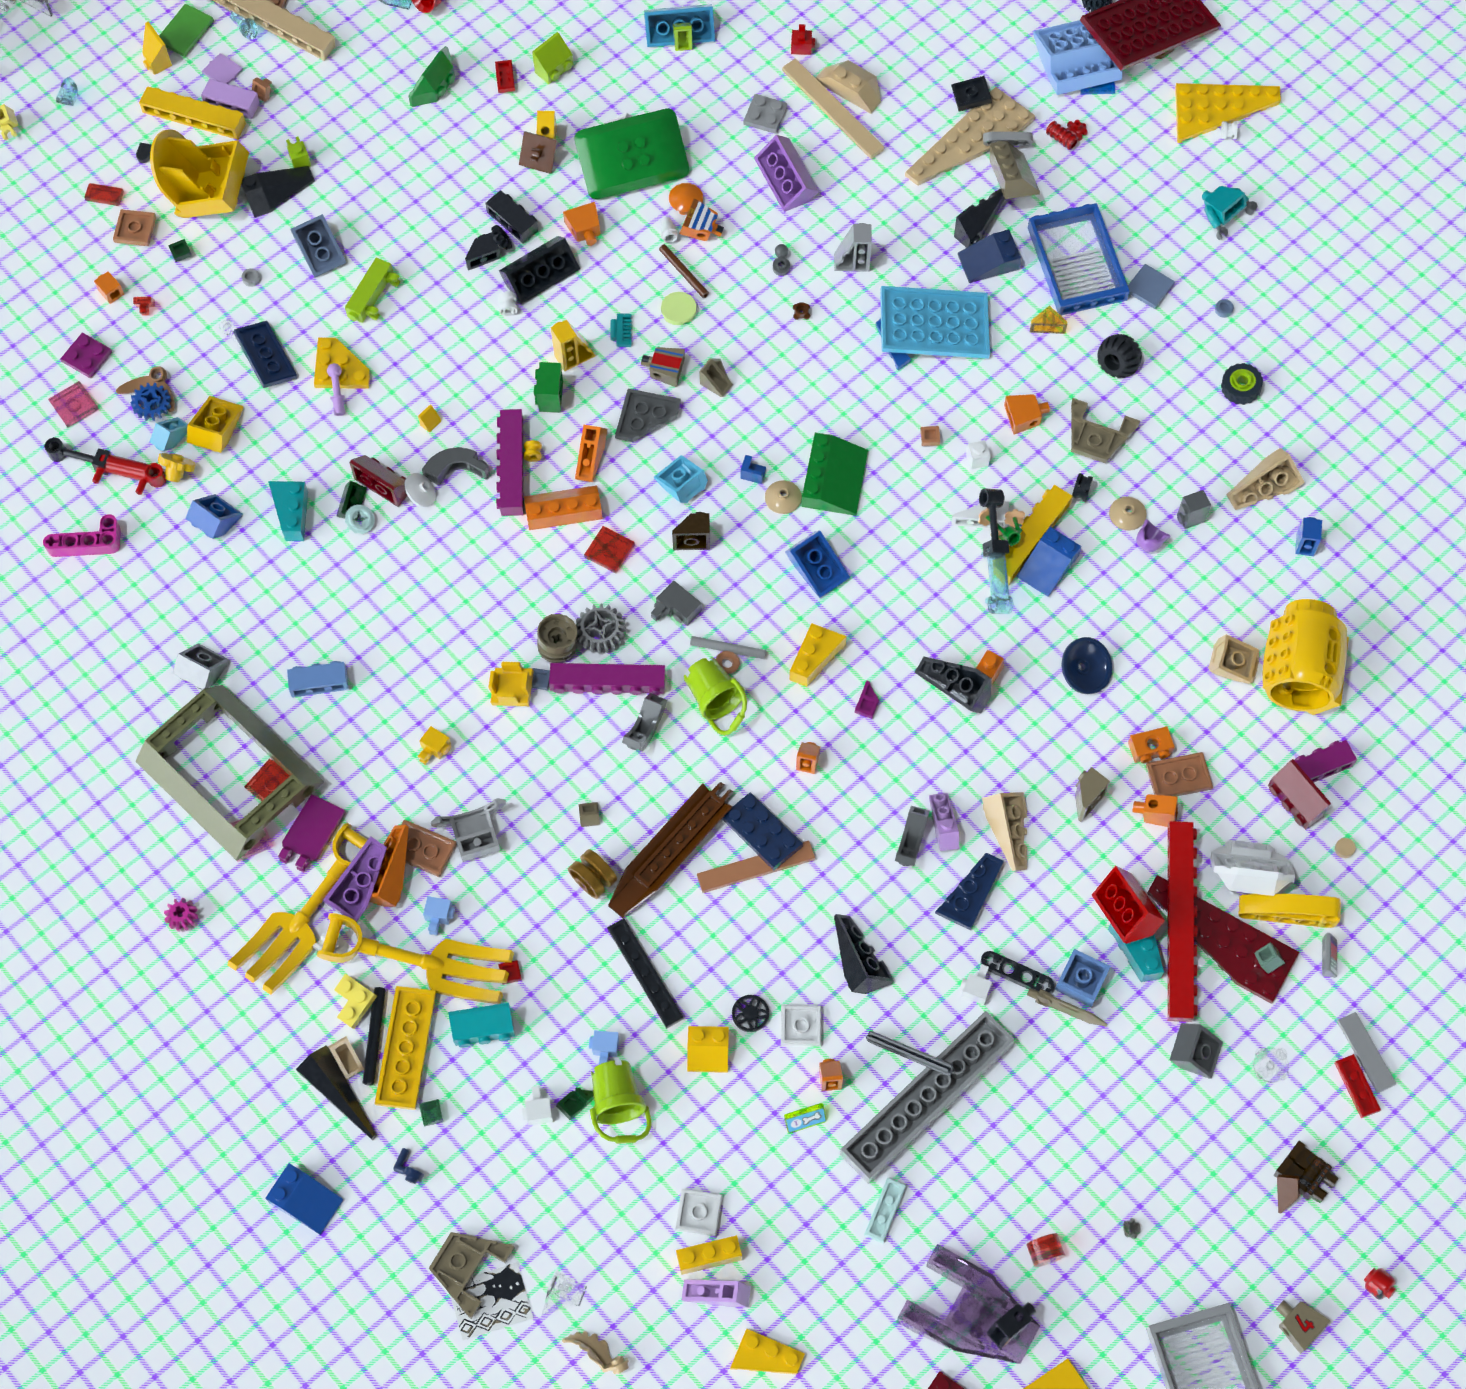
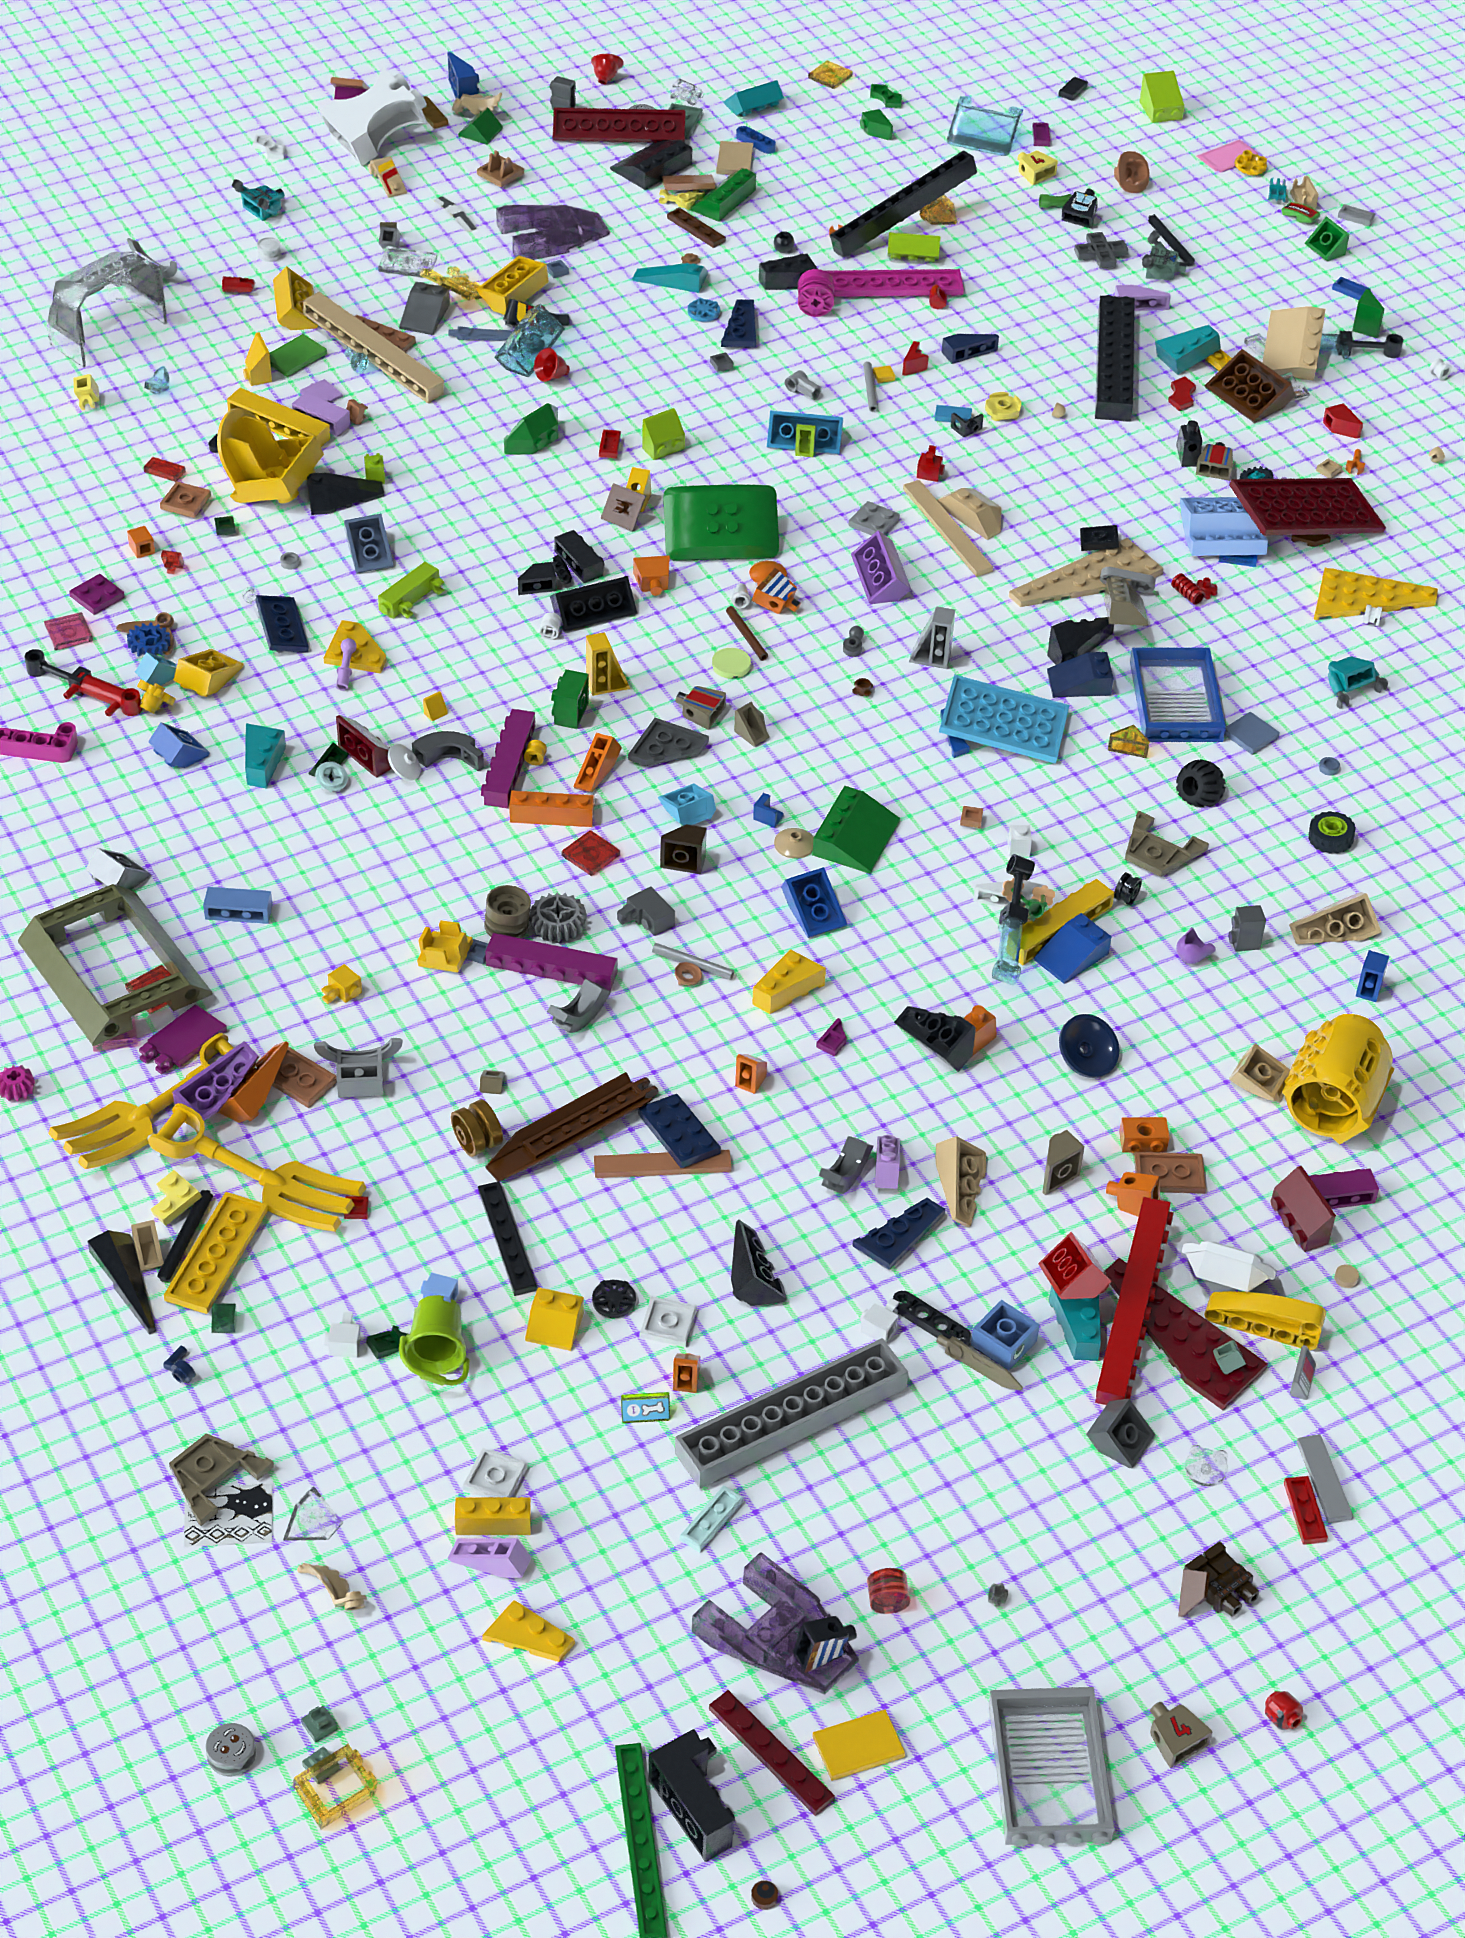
camera: 10 degrees right, 20 degrees down
blue slope [265,1163,344,1235] -> none
light blue brick [423,896,455,936] -> none
teal slope [448,1002,515,1048] -> none
teal piece [610,313,632,347] -> none
lime piece [684,657,747,736] -> none
axle [866,1031,955,1076] -> none
orange torso [1004,394,1050,435] -> none
tan dish [1109,497,1147,531] -> none

